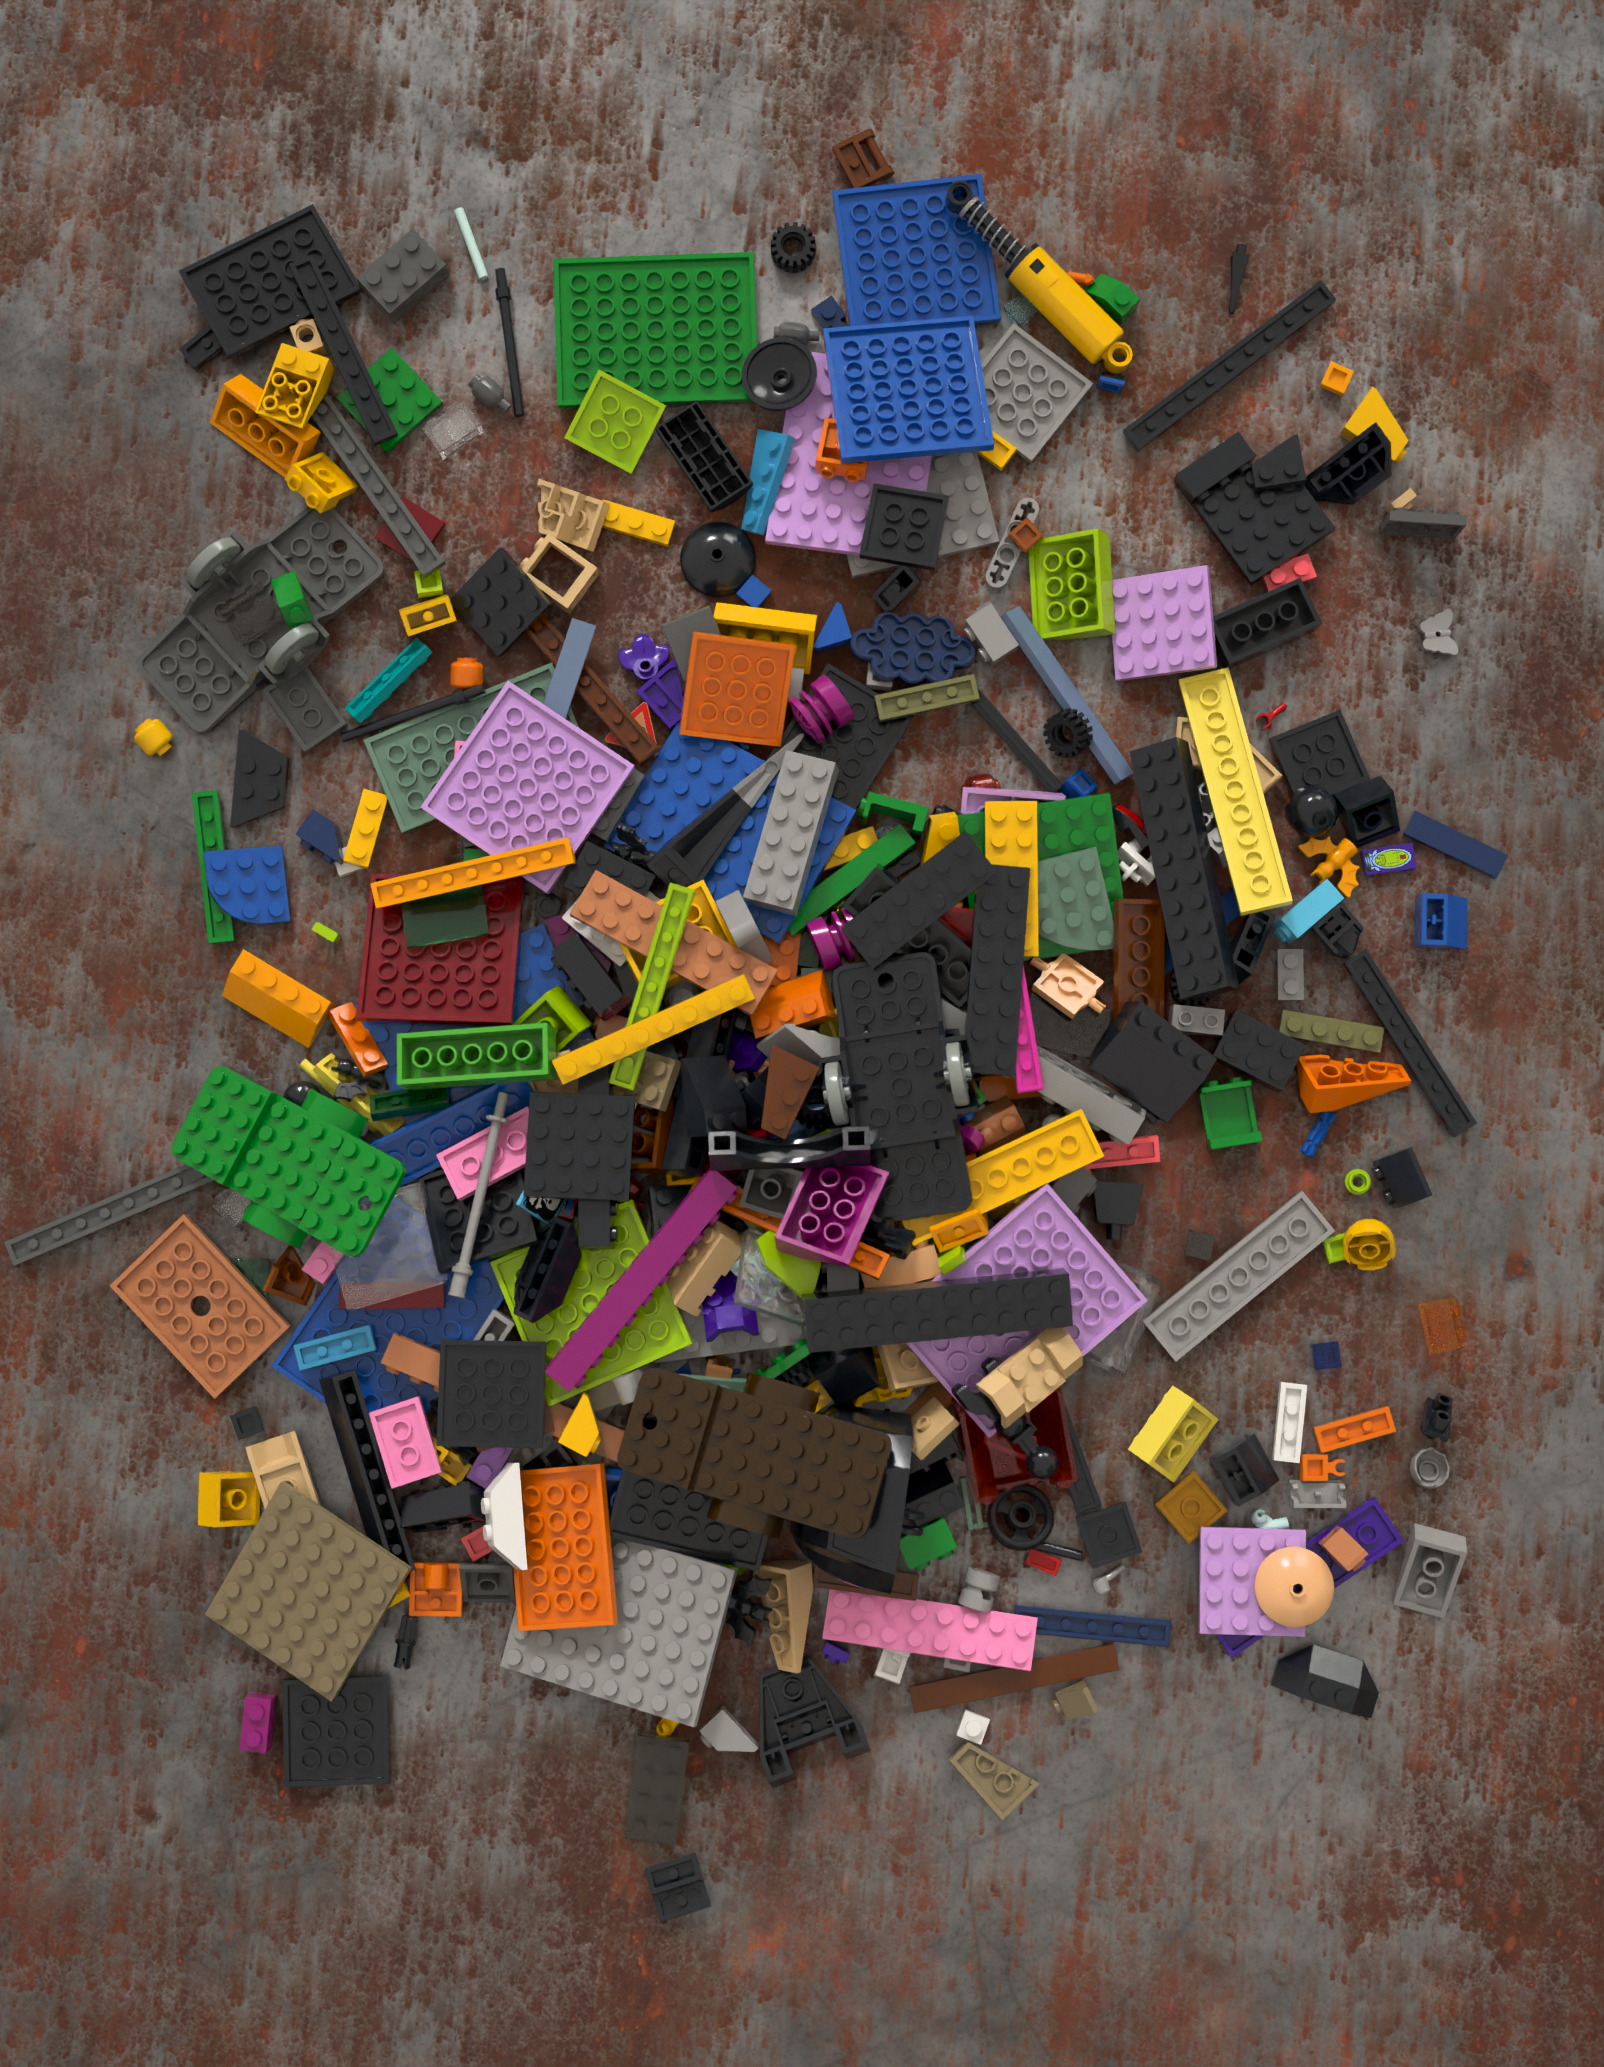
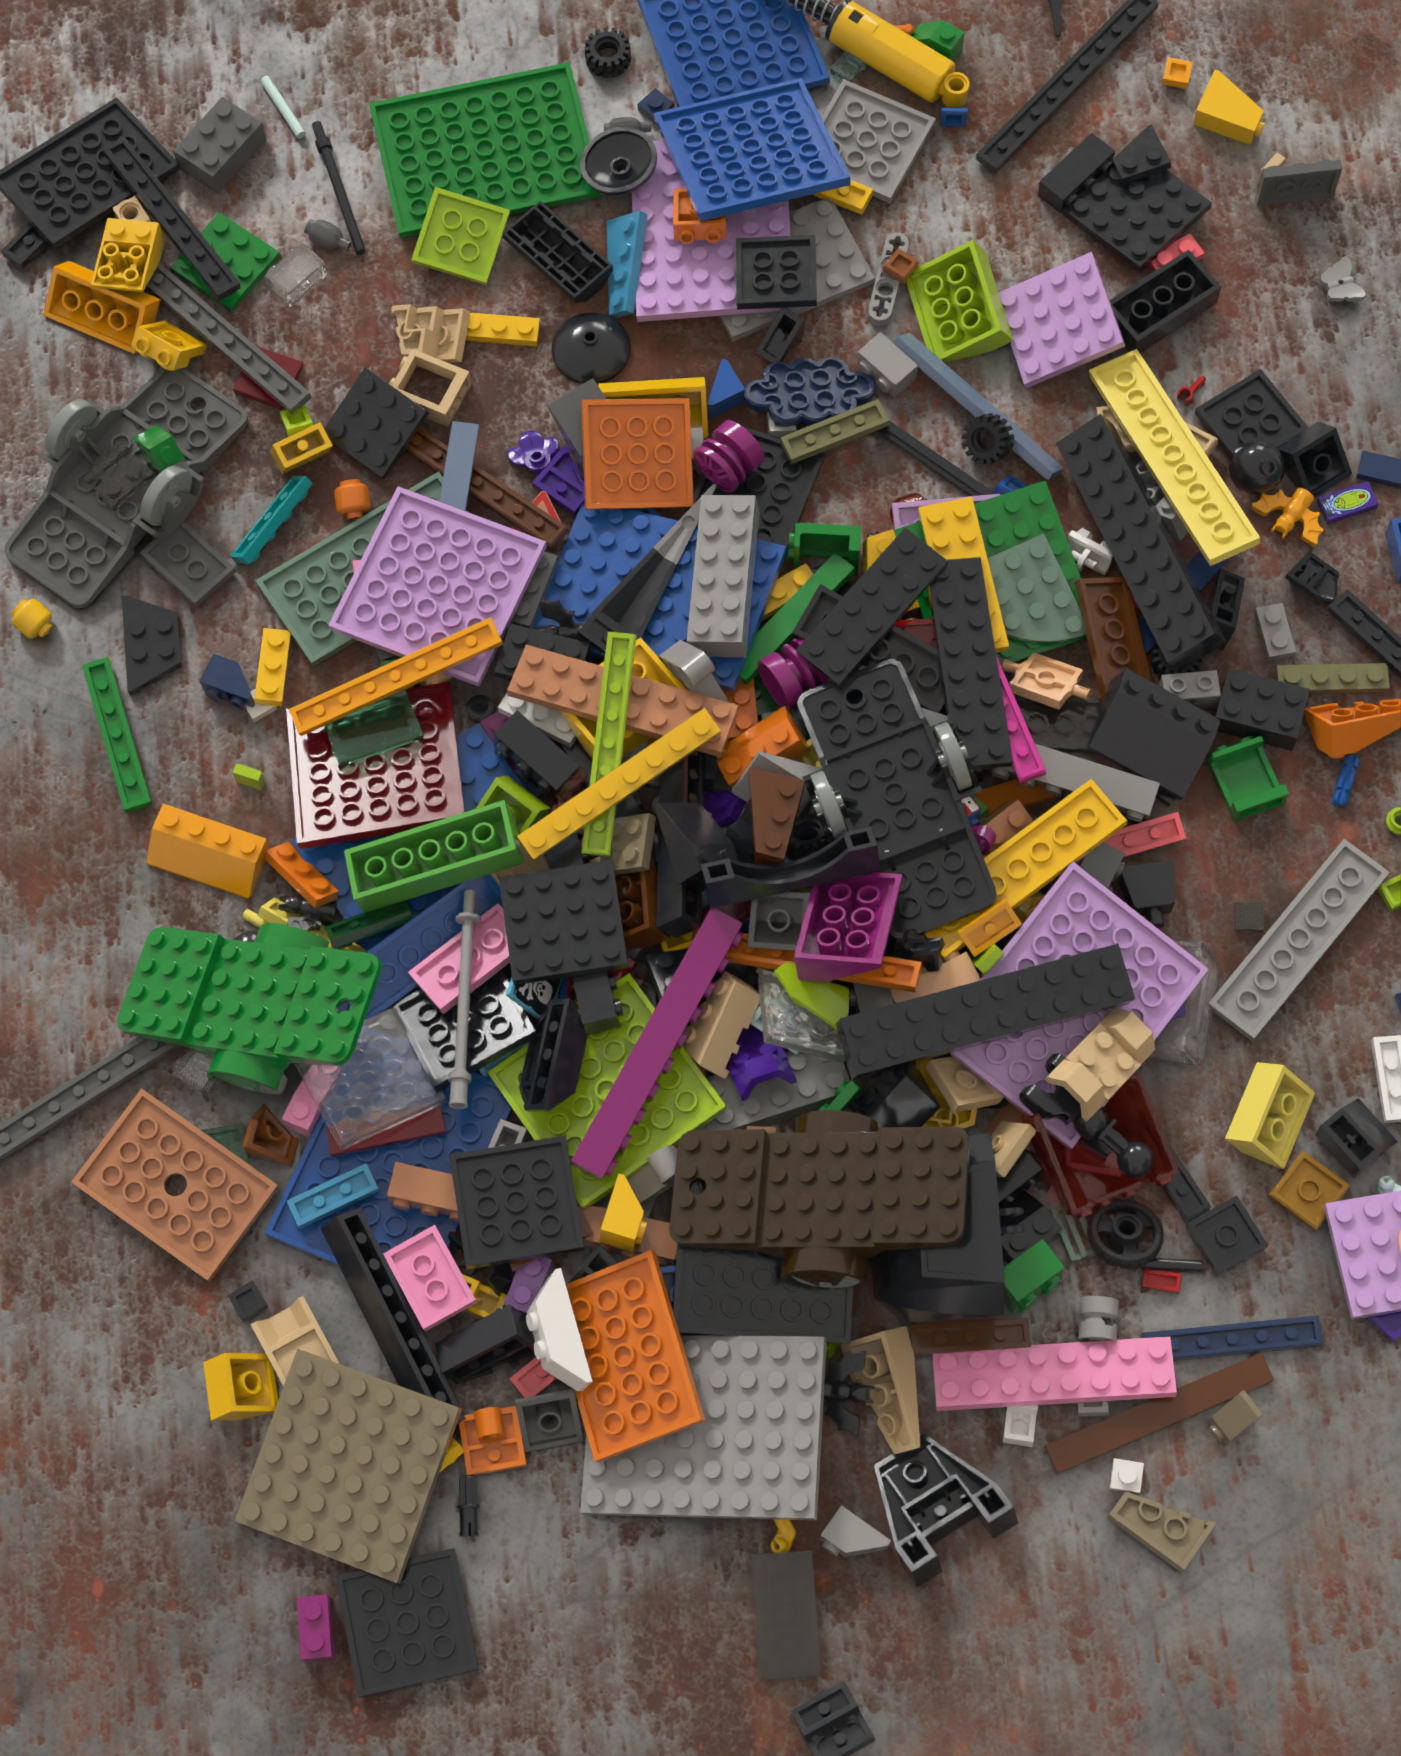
camera: 10 degrees left, 15 degrees down
blue plate [204,846,290,925] -> none
black bar [340,684,486,742] -> none
blue tile [736,575,772,608] -> none
dark purple plate [822,1640,850,1664] -> none
light grey hand [1093,1564,1125,1594] -> none
black slope [1112,803,1149,848] -> none
medium azure brick [1272,879,1344,944] -> none
black wedge [1304,422,1392,505] -> none

